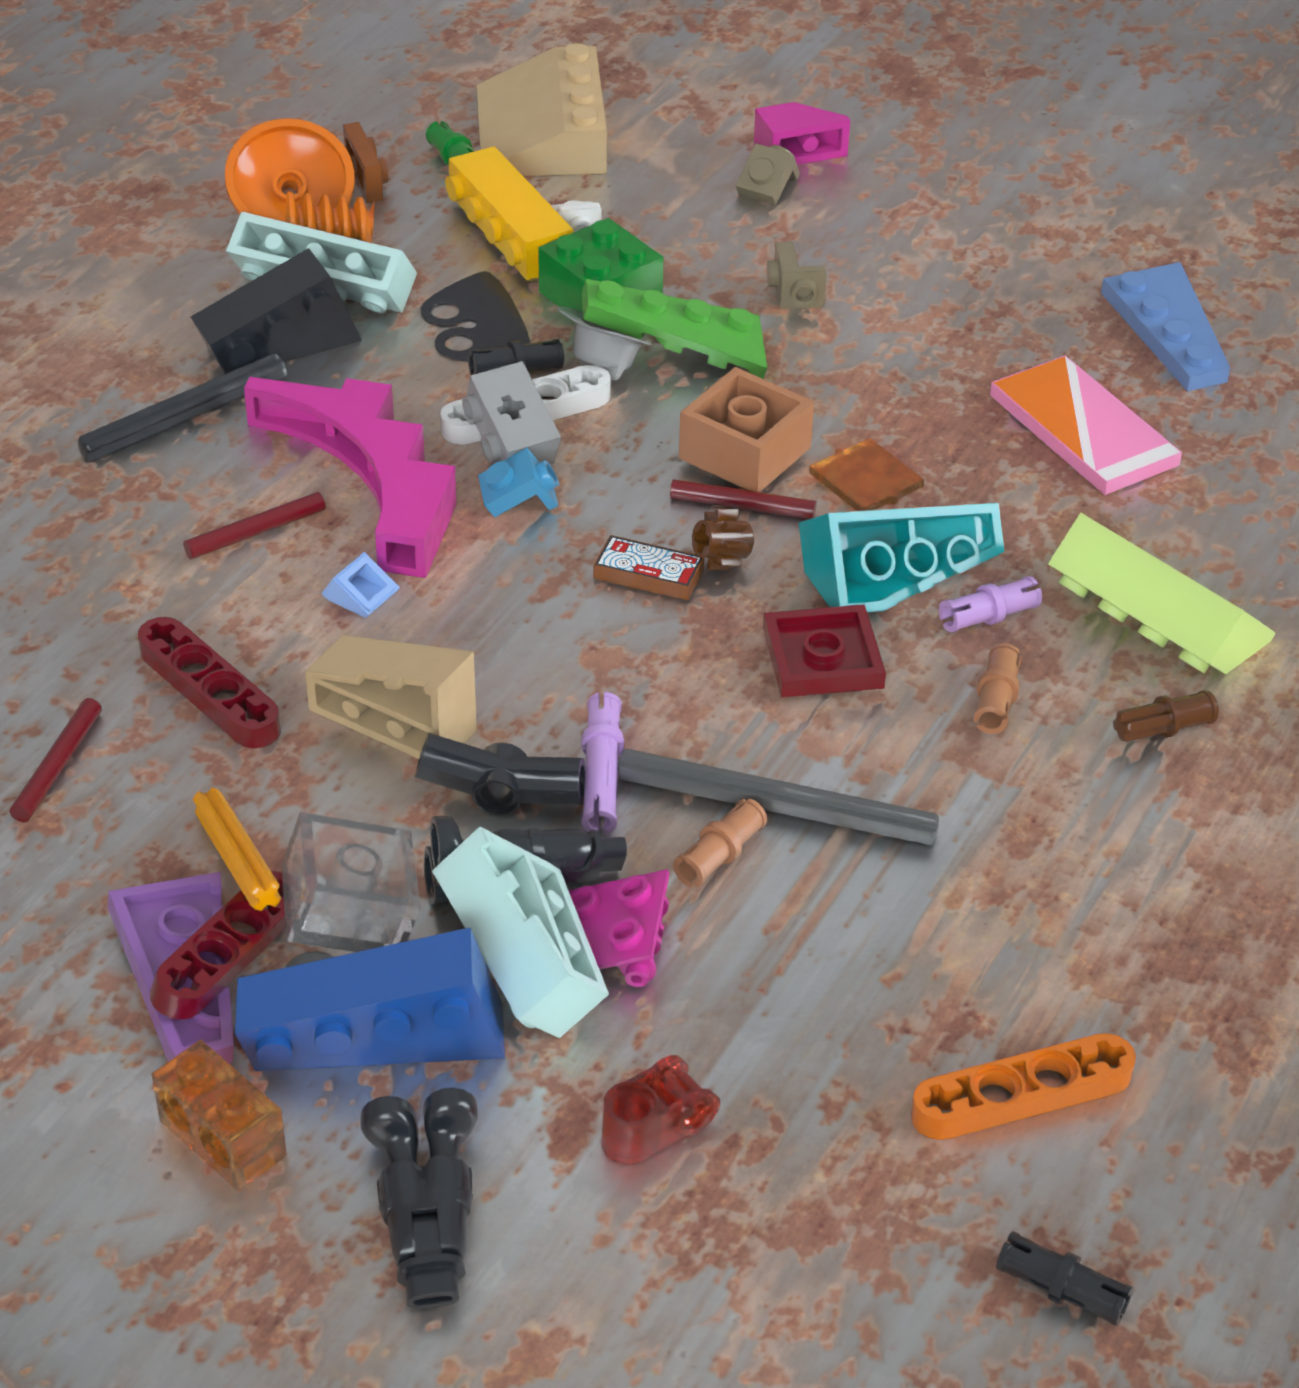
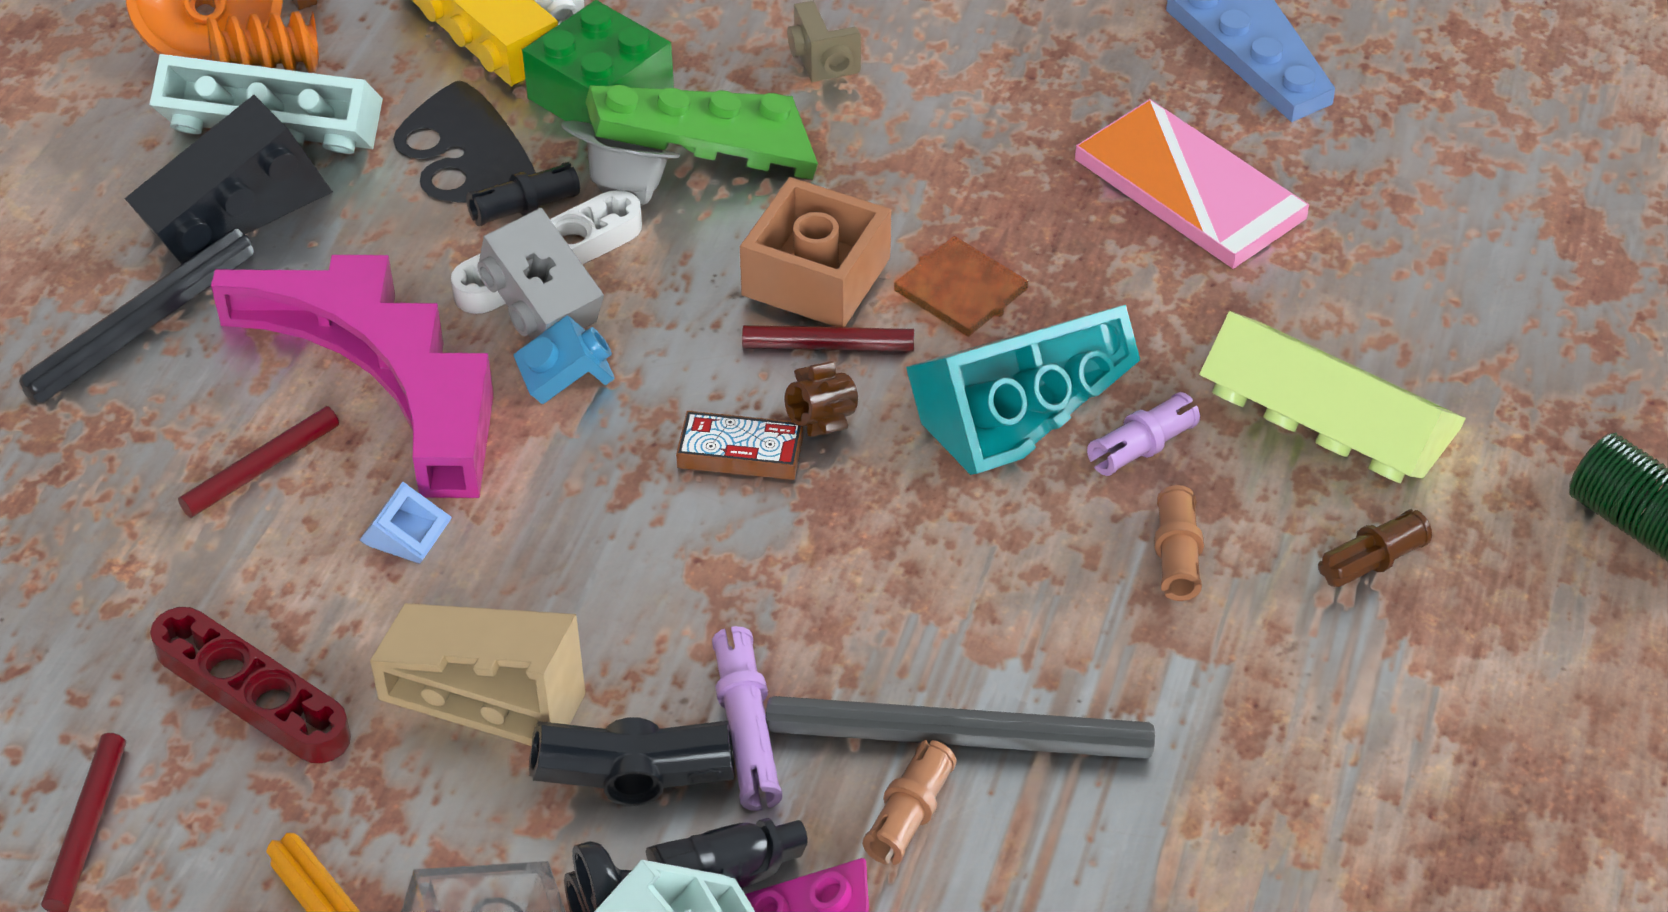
camera: 10 degrees left, 5 degrees up
dark red plate [763,604,886,698] -> none

